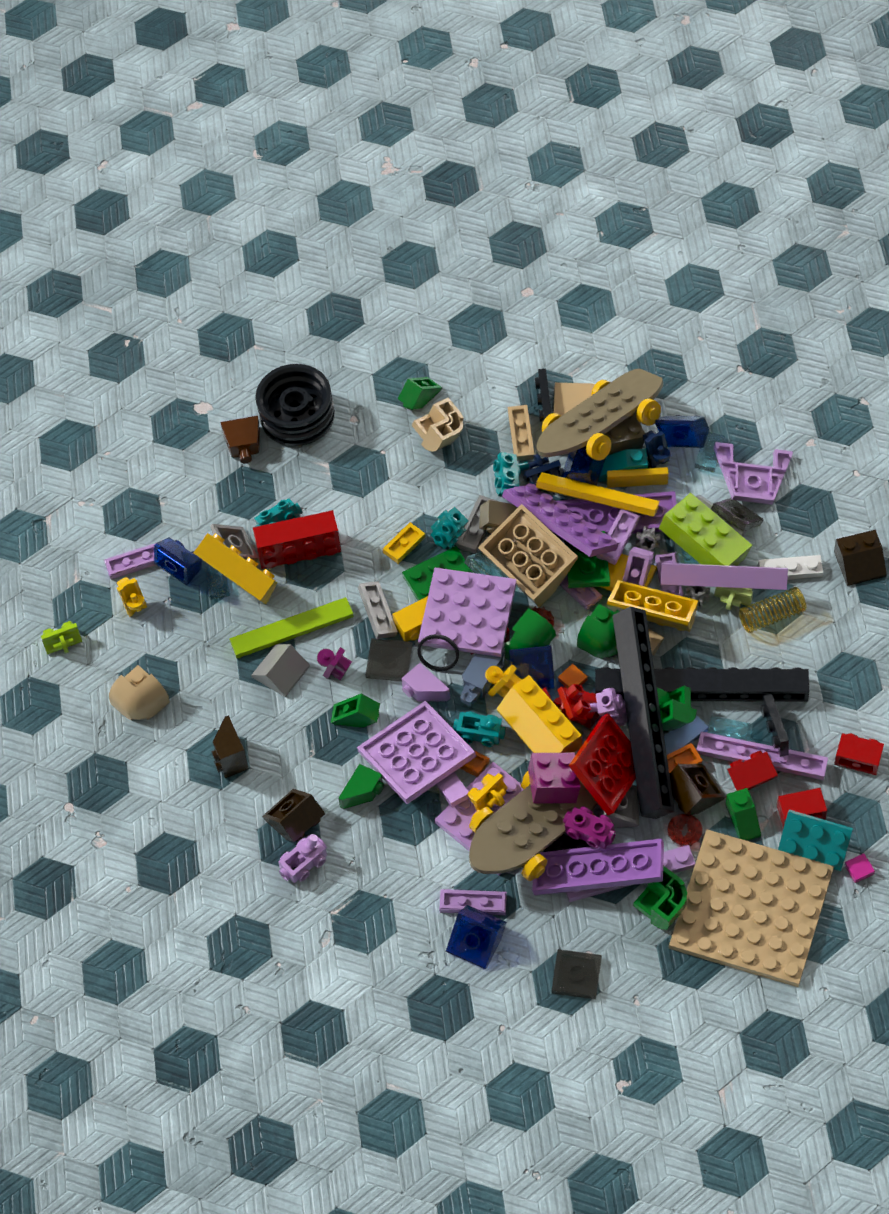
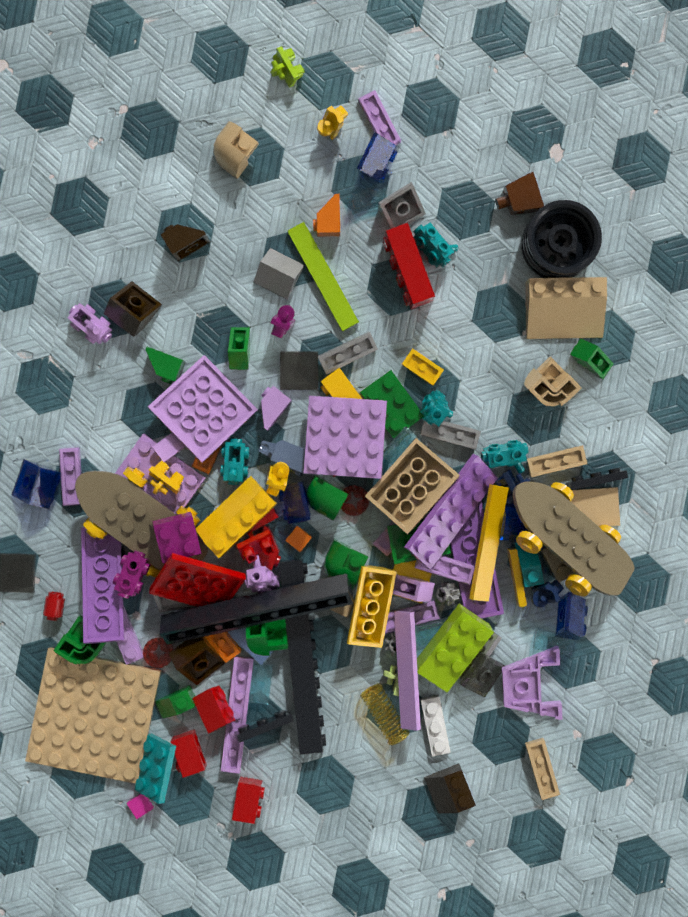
camera: 80 degrees right, 30 degrees up
yellow slope [193,533,278,604] -> none
black piece [417,634,459,671] -> none
dark tan slope [479,500,518,534] -> none
none -> red brick [43,592,65,621]
none -> orange slope [313,194,340,237]
none -> tan slope [525,277,607,339]
none -> tan plate [525,738,560,800]

